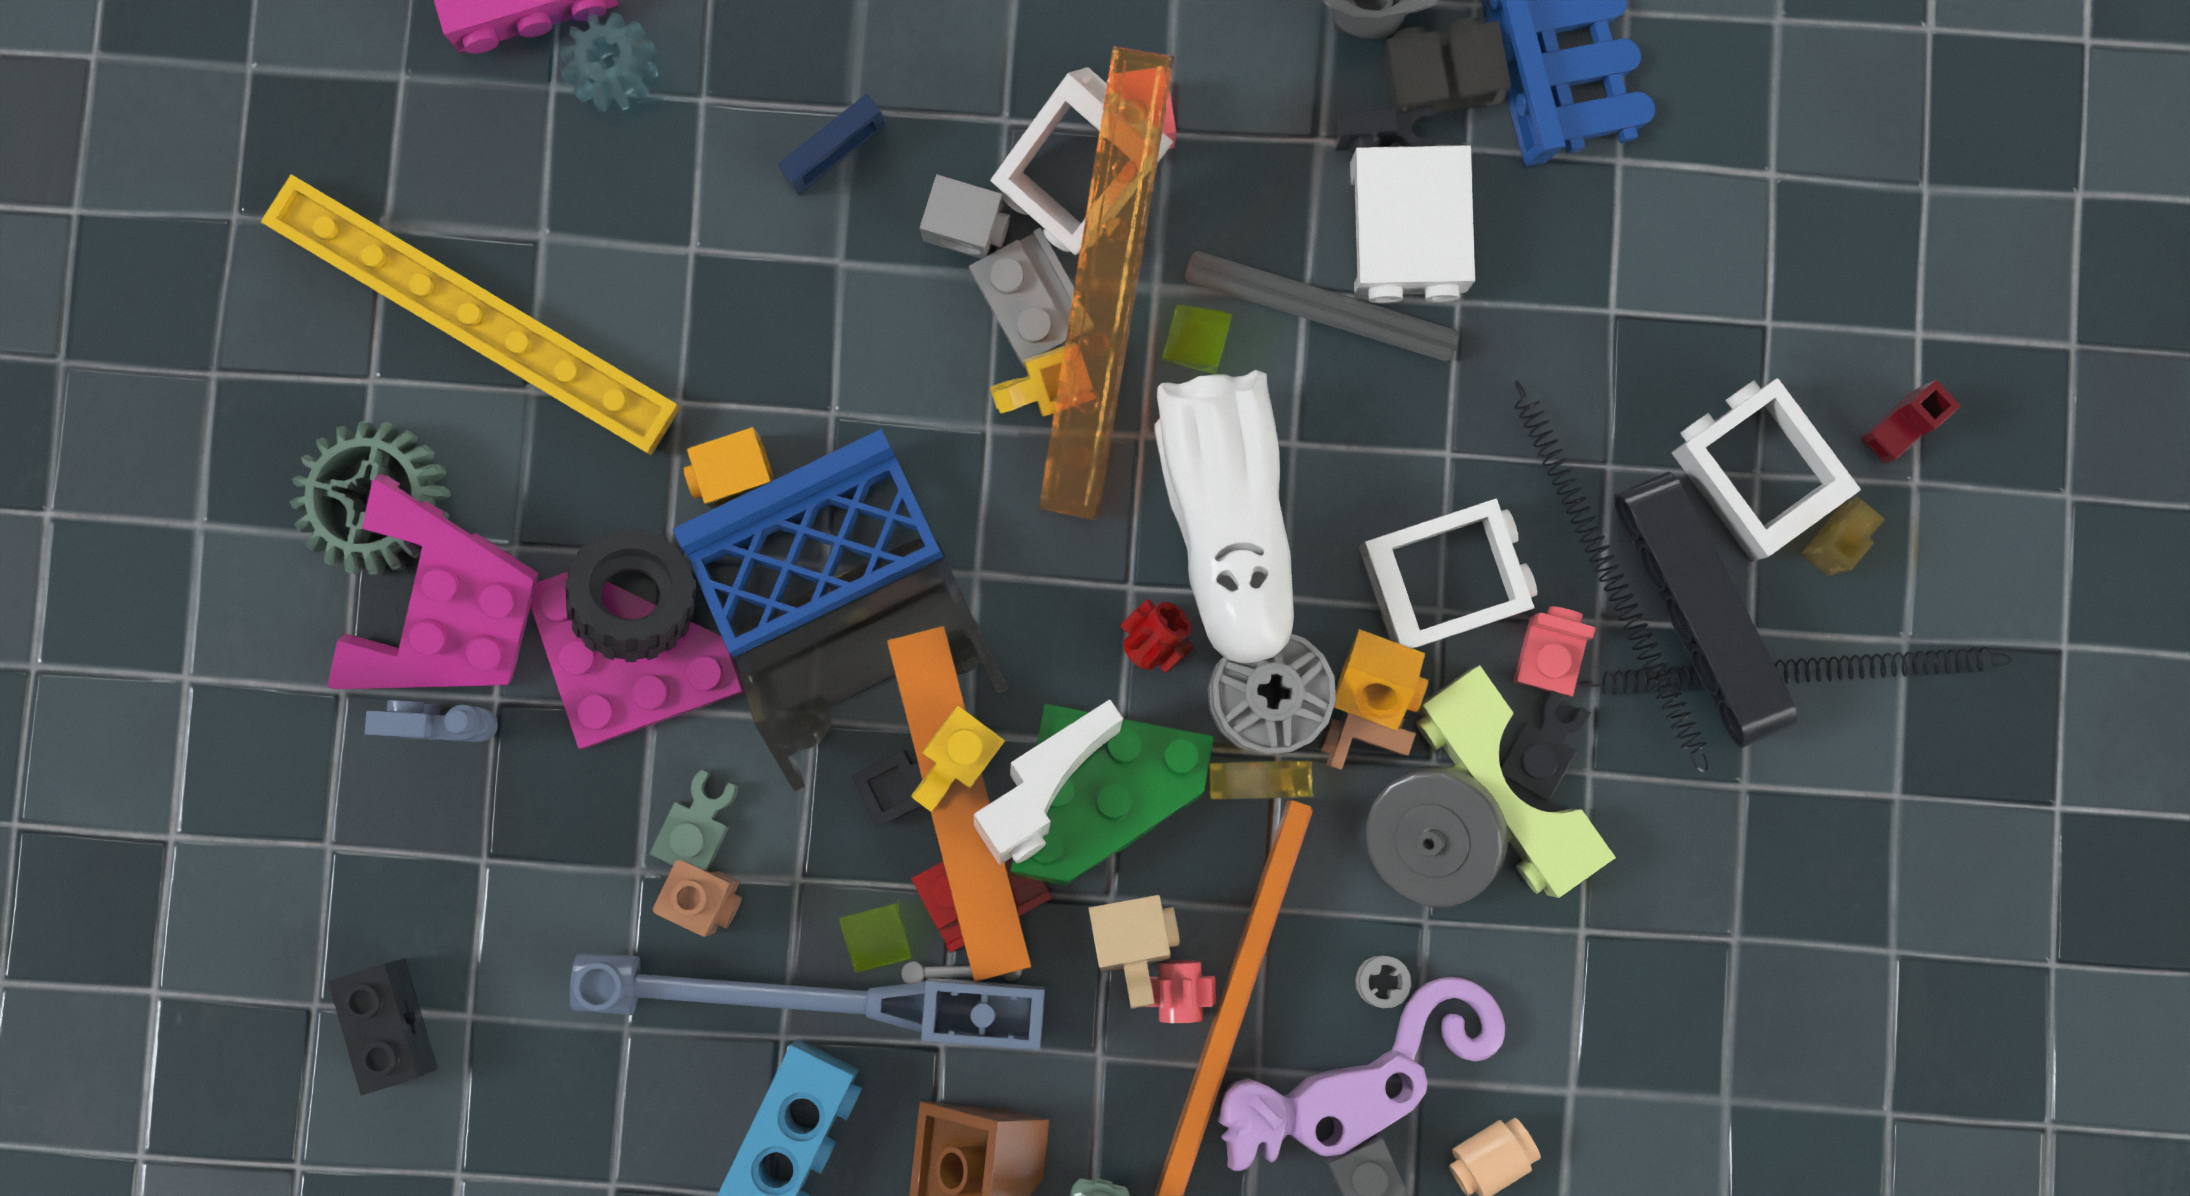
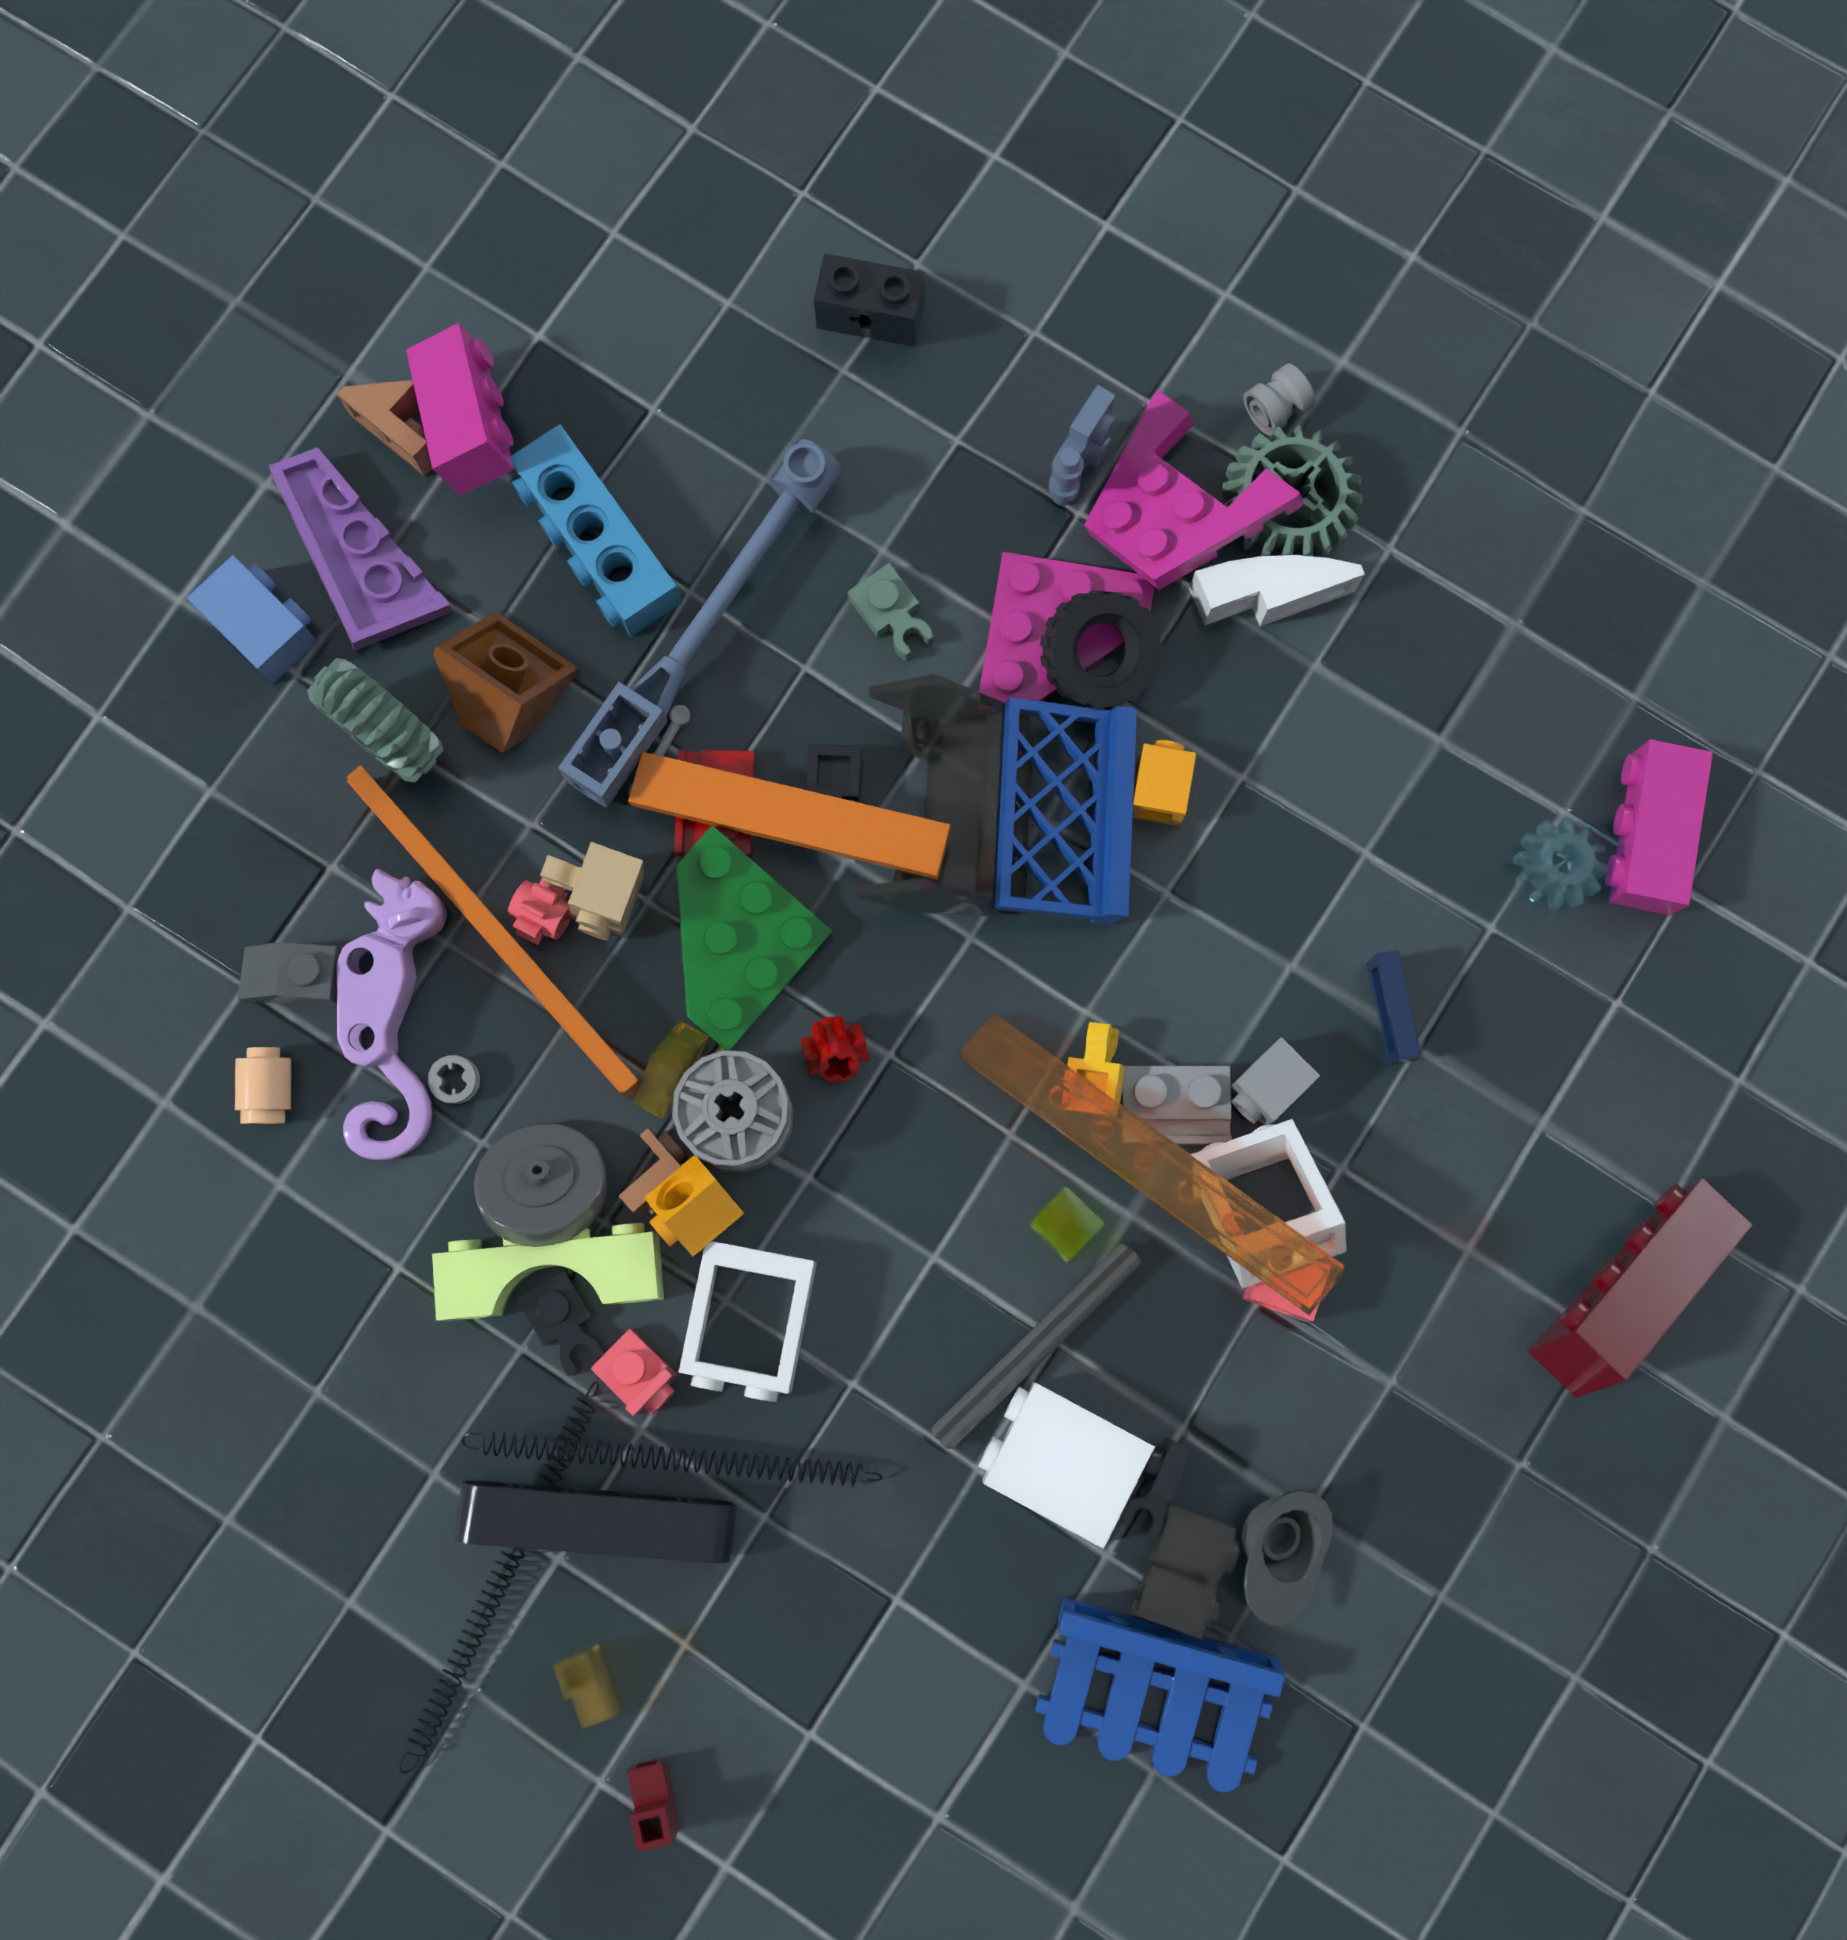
camera: 120 degrees right, 5 degrees down
yellow plate [261,174,681,456] -> none
nougat bracket [653,860,742,937] -> none
clear neon green slope [839,902,912,973] -> none
yellow plate [911,705,1005,812] -> none
white slope [974,699,1123,865] -> none
white piece [1154,370,1294,663] -> none
white window [1671,378,1861,562] -> none
none -> white slope [1189,555,1365,626]
none -> light grey wheel [1243,363,1316,436]

